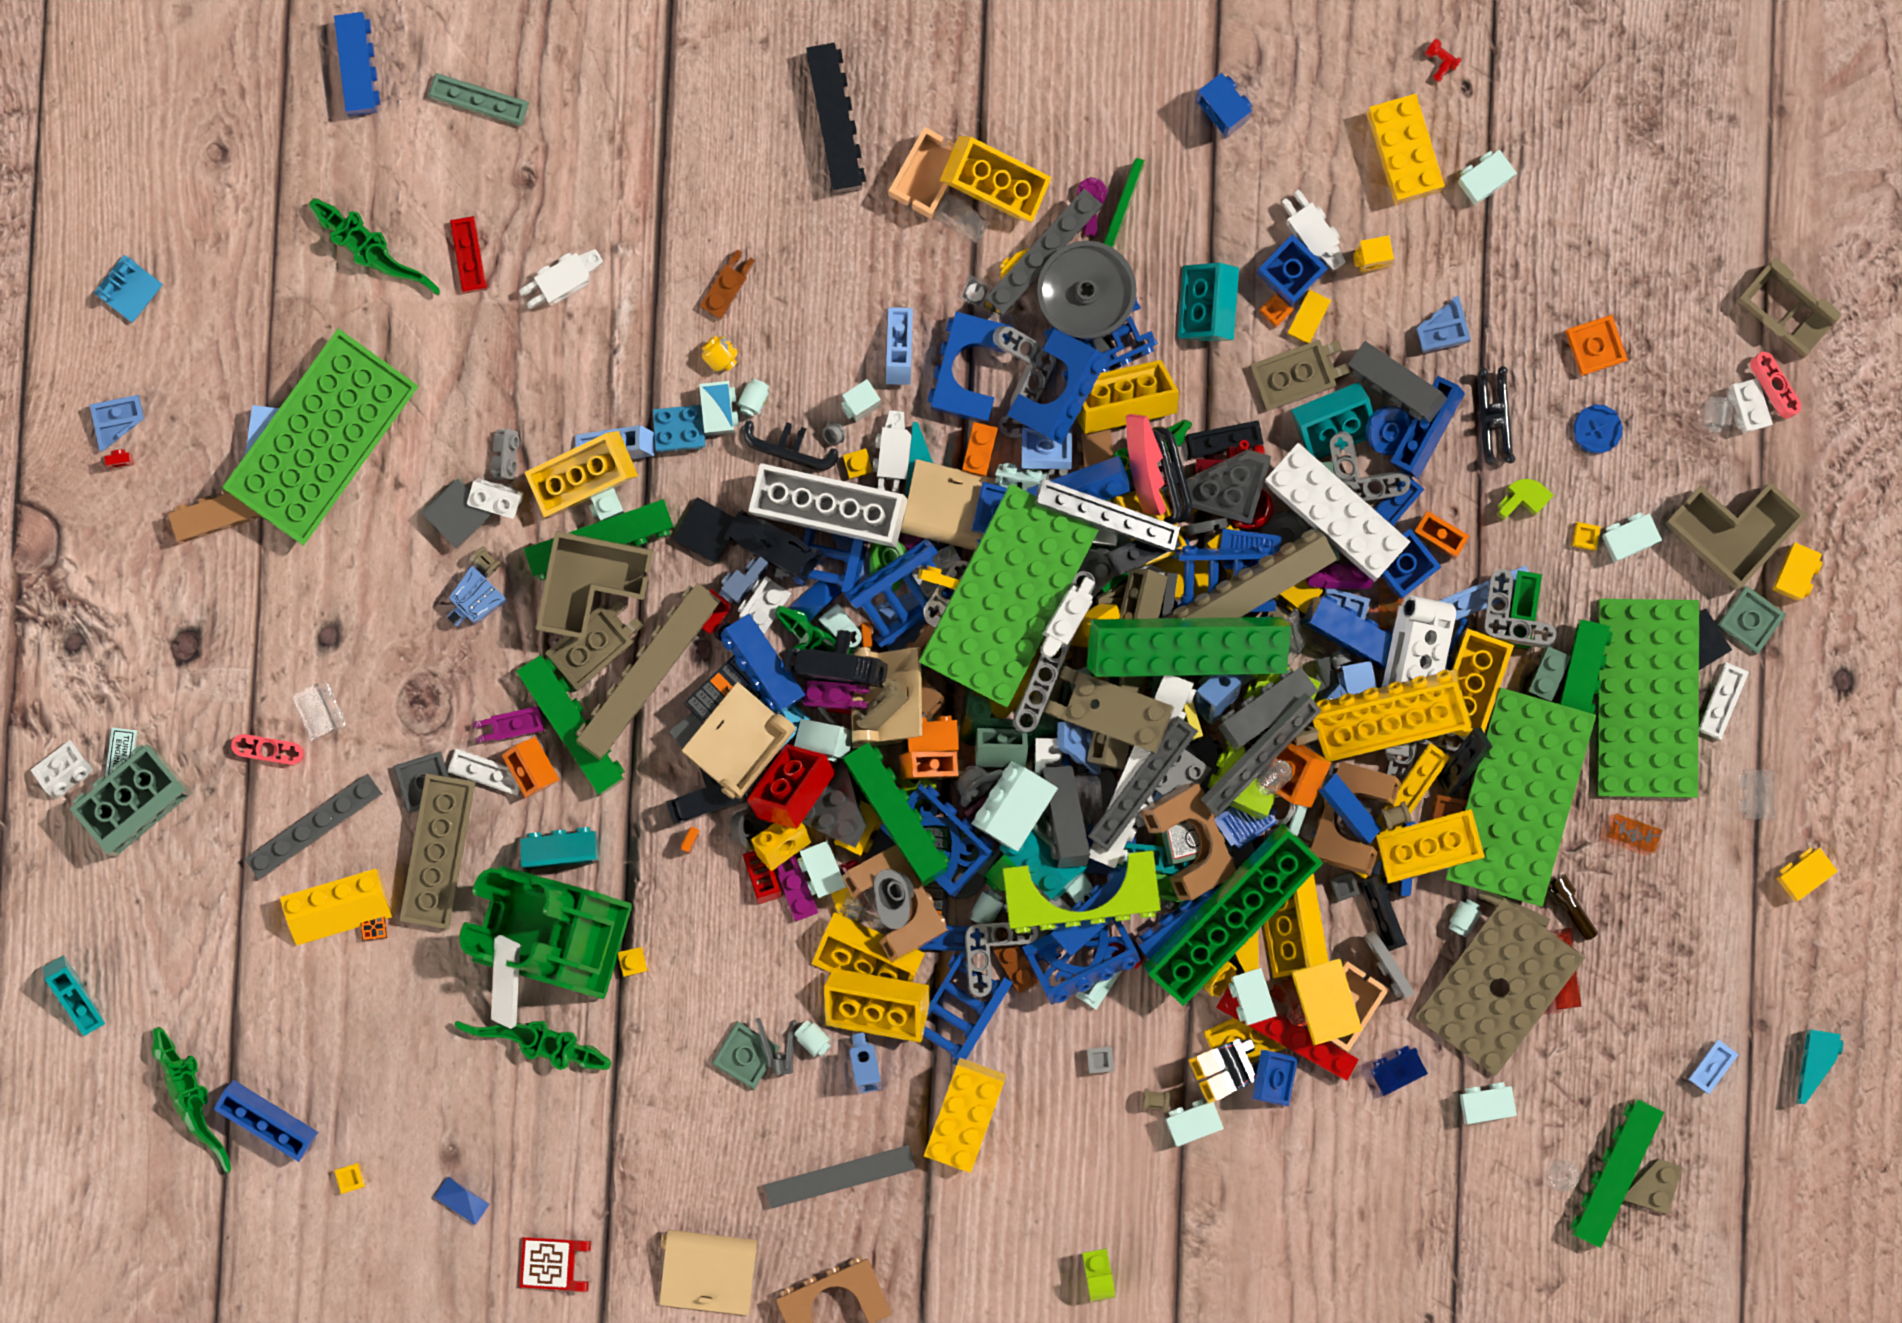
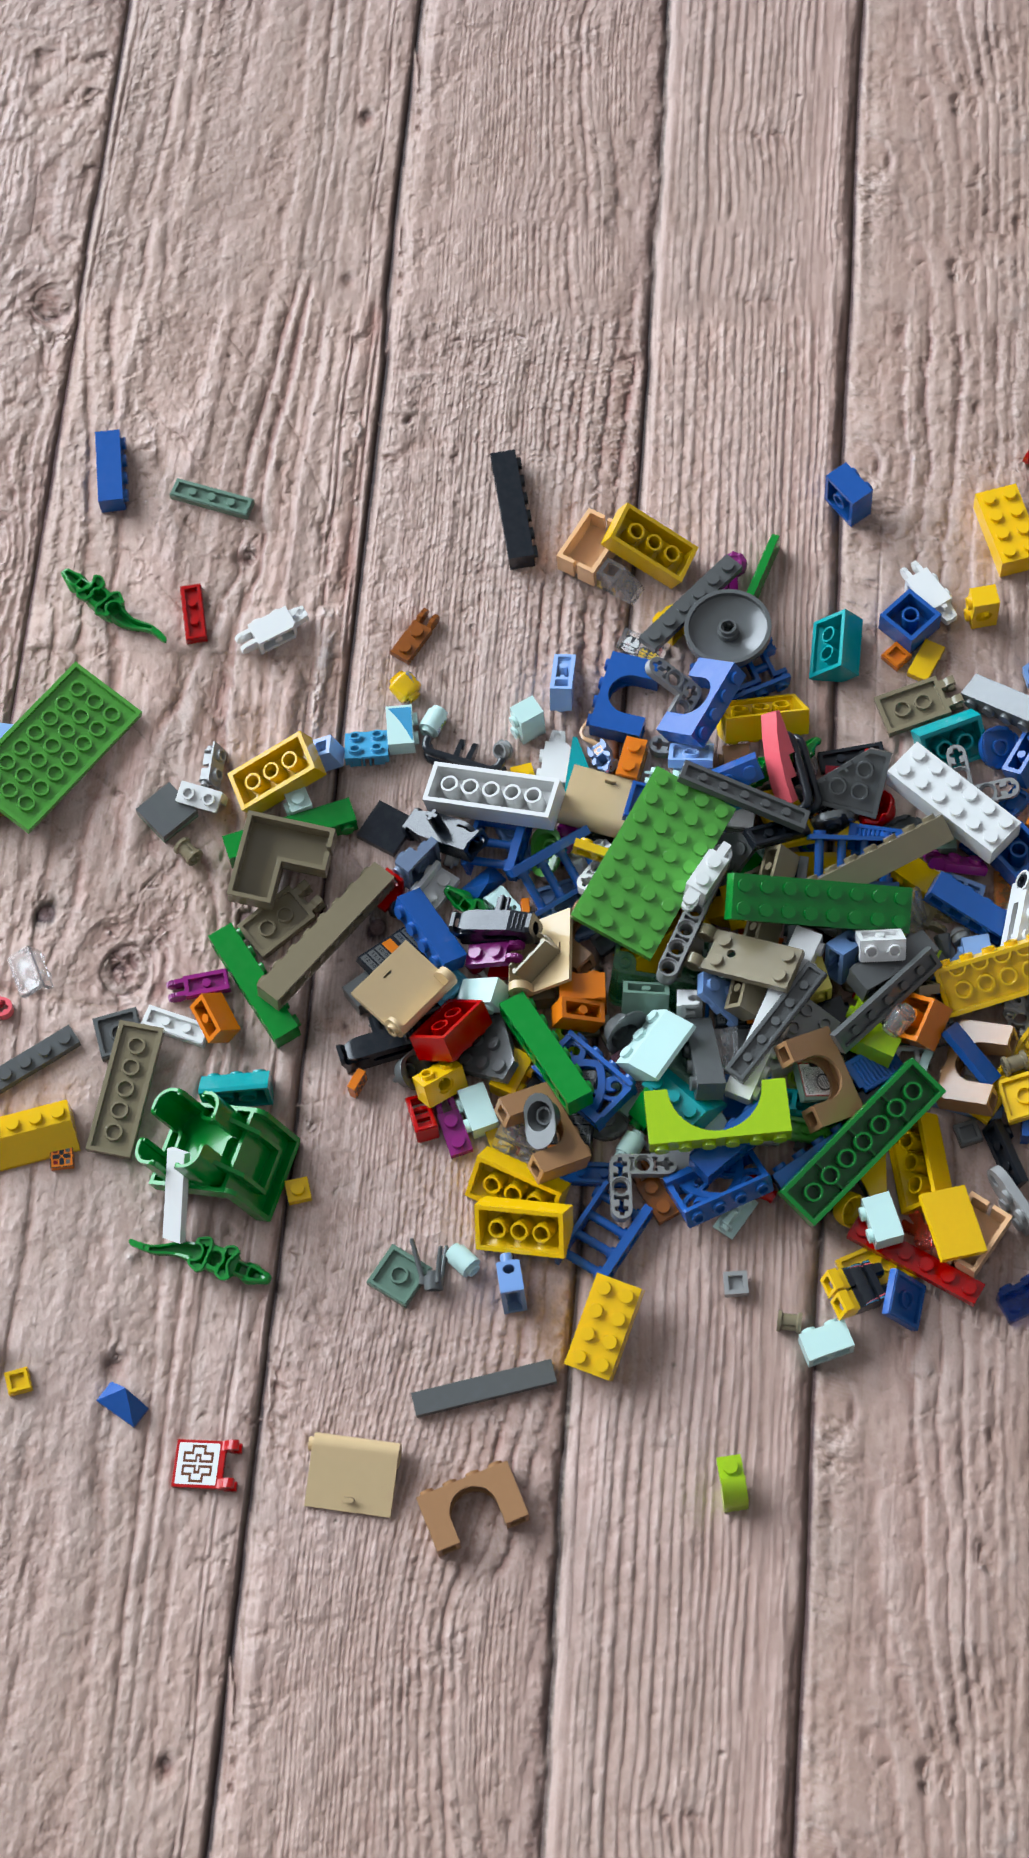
camera: 15 degrees right, 20 degrees down
medium blue torso [446,566,507,627] -> none
none -> medium blue animal [579,711,619,774]
none -> white bracket [855,929,906,962]

